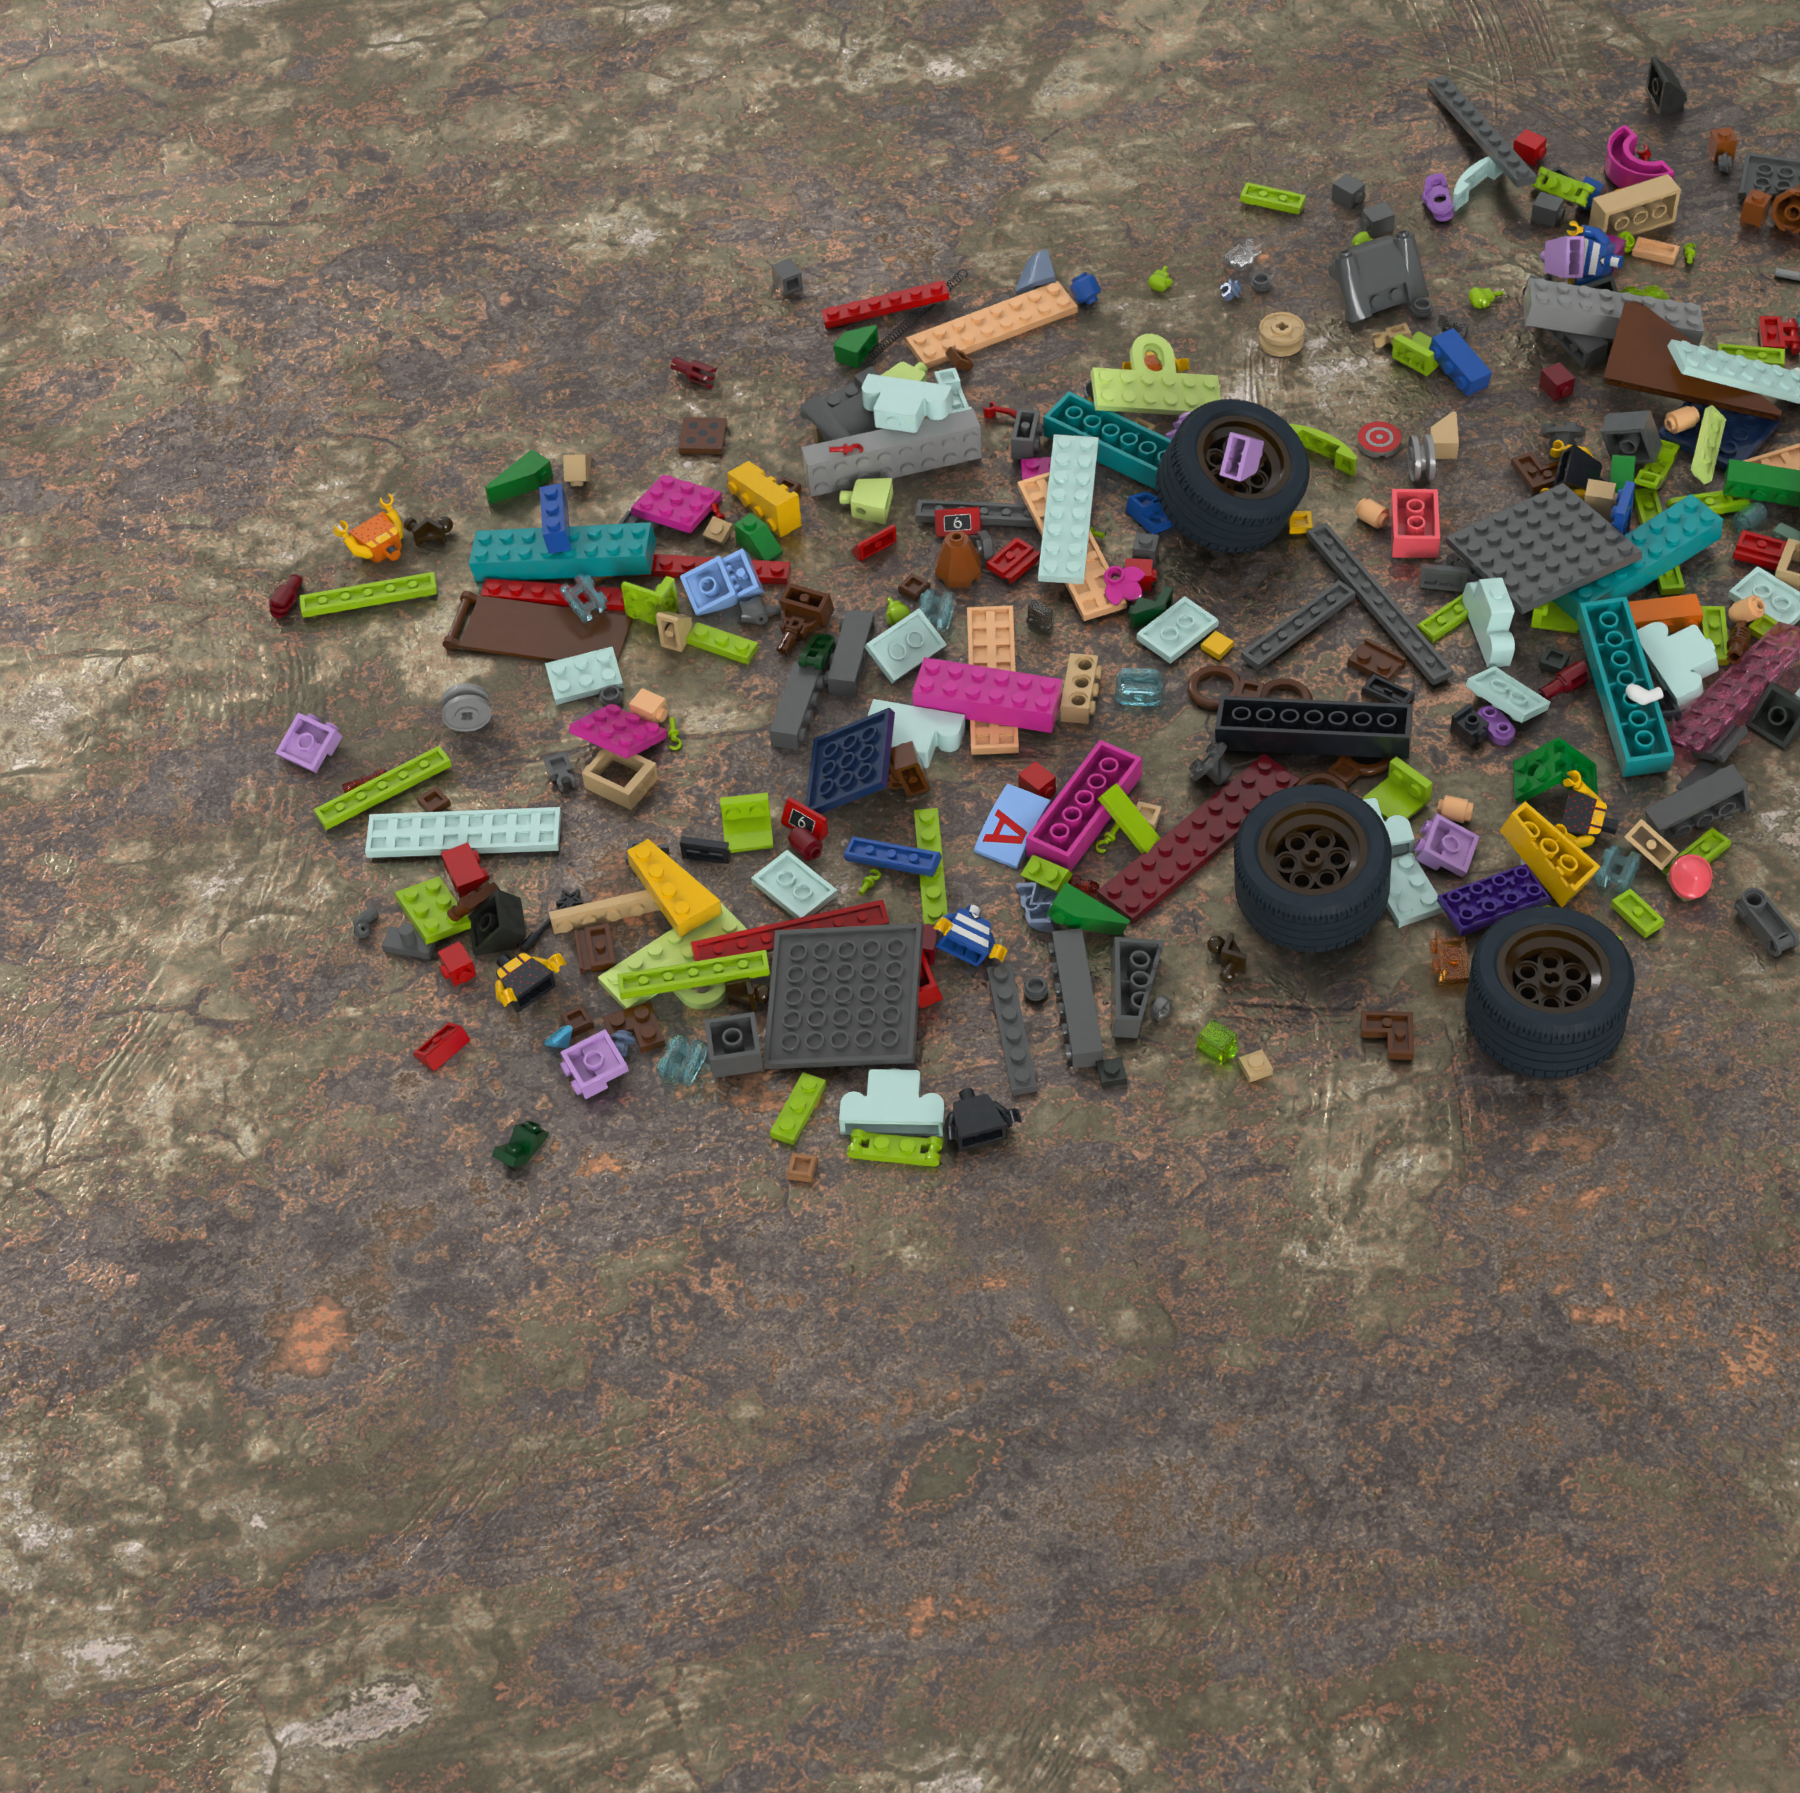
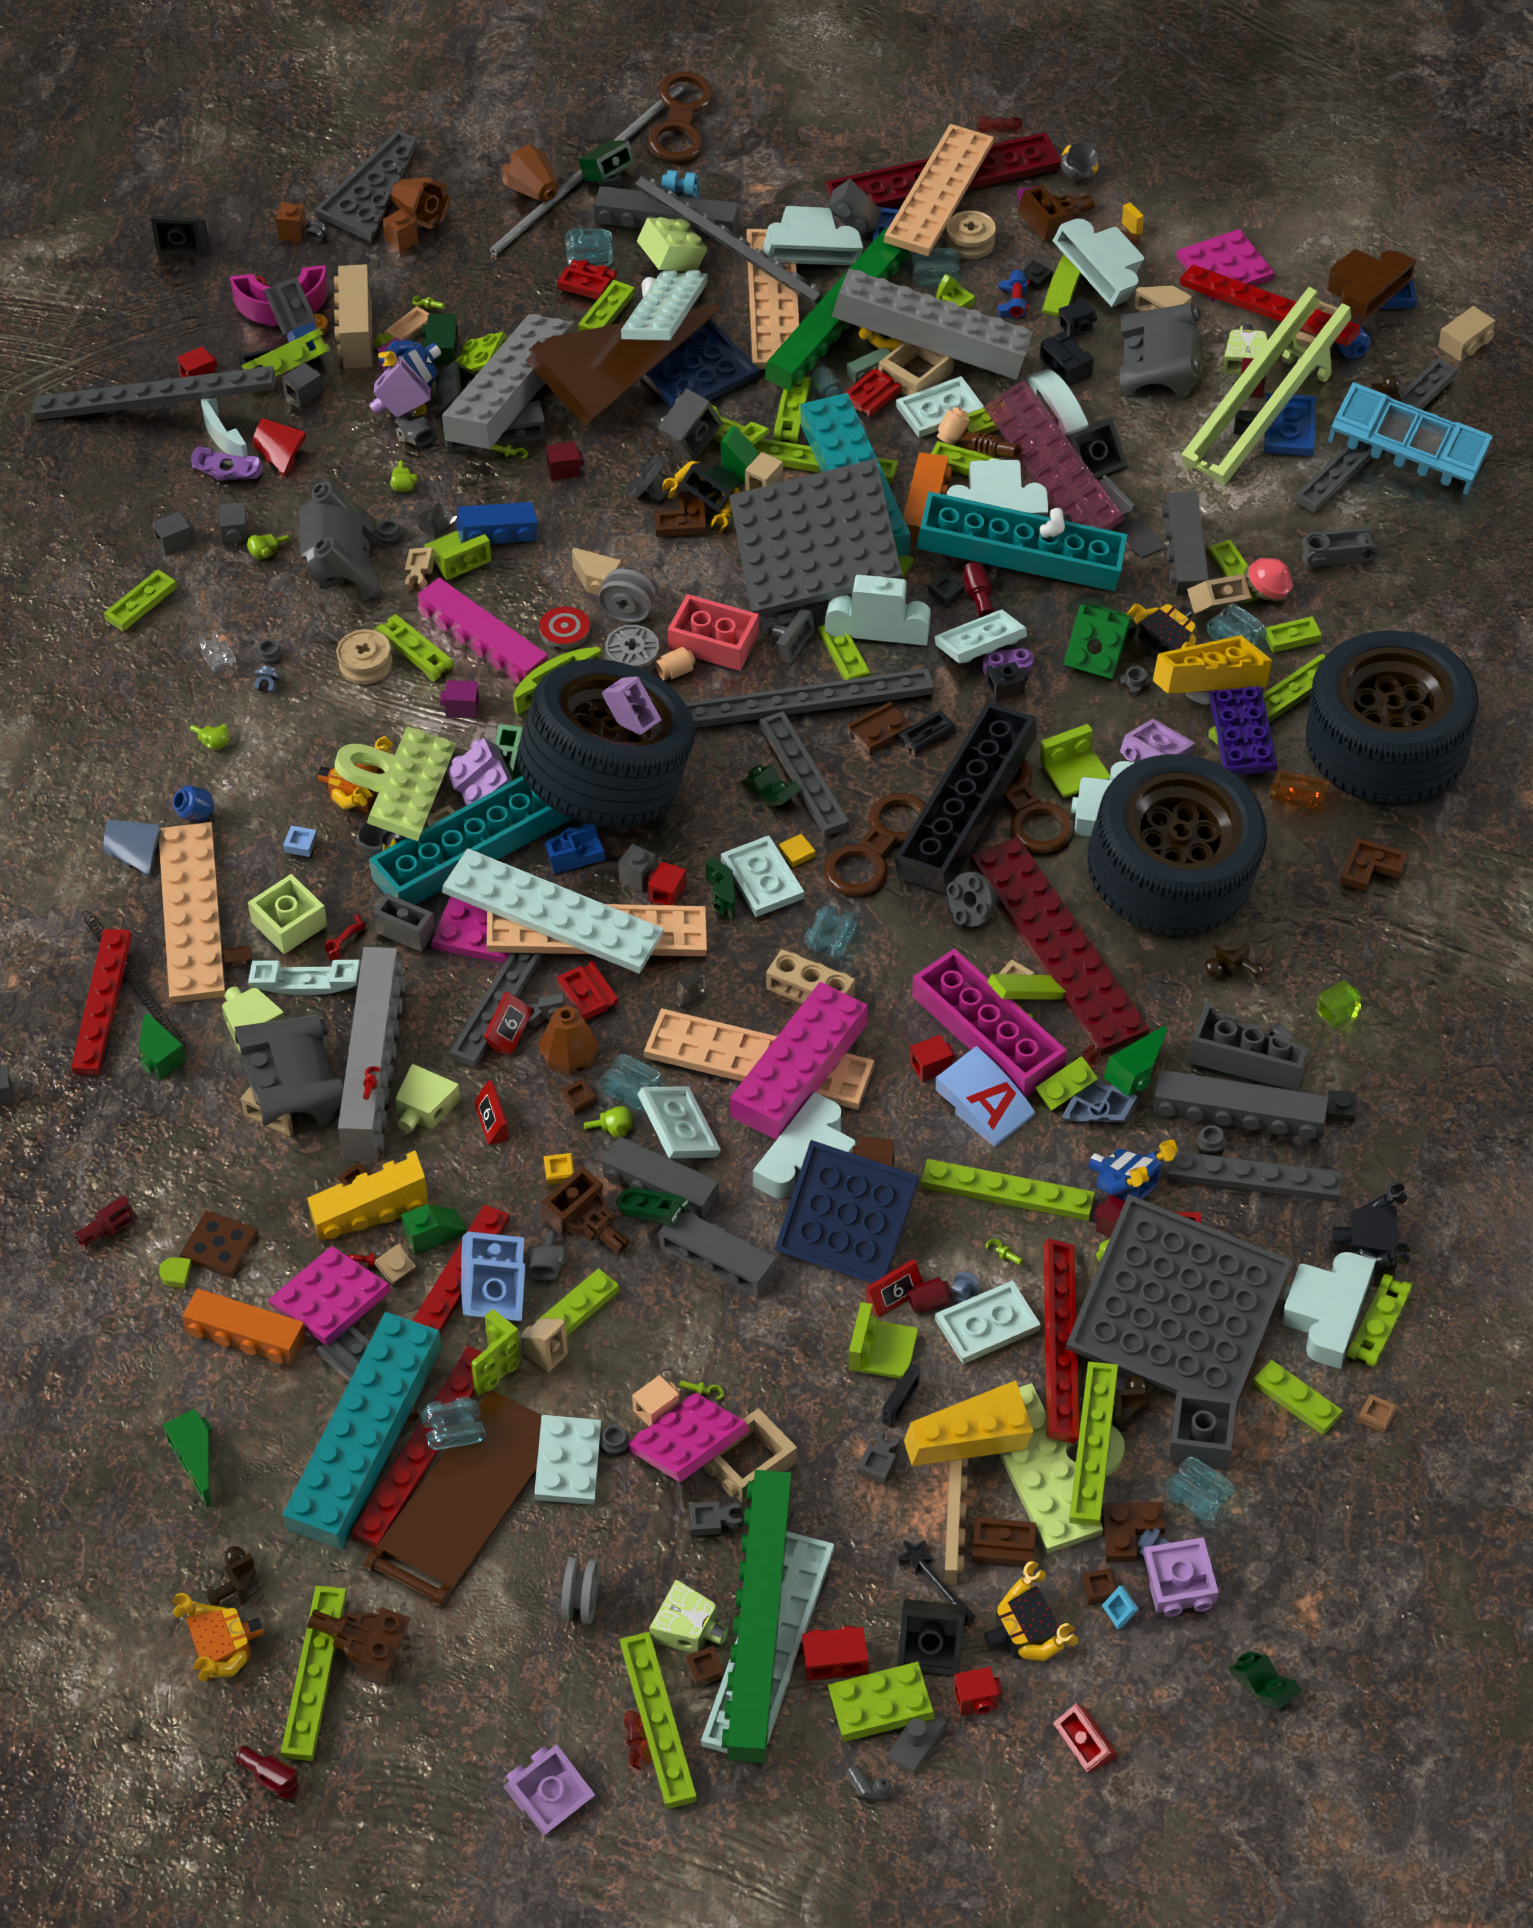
camera: 75 degrees left, 0 degrees up
reddish brown plate [447,881,500,922] -> none
blue brick [539,483,571,554] -> none
tan slope [563,454,592,486] -> none
blue tile [843,836,942,877] -> none
light aqua brick [862,374,953,433] -> none
dark pink plate [1104,566,1145,606] -> none
tan plate [1238,1049,1273,1083] -> none
light nougat brick [1437,795,1474,823] -> none
blue plate [1611,481,1635,535] -> none
light nougat brick [1664,406,1700,434] -> none
yellowish green plate [1691,405,1726,485] -> none
none -> lime tile [159,1257,192,1289]
none -> orange brick [182,1288,307,1366]
none -> yellowish green brick [248,874,328,954]
none -> red slope [252,418,306,477]
none -> dark grey plate [264,276,316,336]
none -> light blue plate [283,825,318,857]
none -> reddish brown brick [307,1607,410,1686]
none -> lime plate [374,614,454,682]
none -> dark pink brick [417,578,548,683]
none -> dark green brick [421,314,458,366]
none -> magenta brick [440,680,480,718]
none -> lime hand [490,444,528,460]
none -> yellow tile [543,1153,574,1185]
none -> light grey wheel [605,625,659,674]
none -> yellowish green torso [650,1580,728,1653]
none -> green brick [721,1470,791,1763]
none -> dark green slope [741,764,801,806]
none -> sand blue plate [952,1272,981,1303]

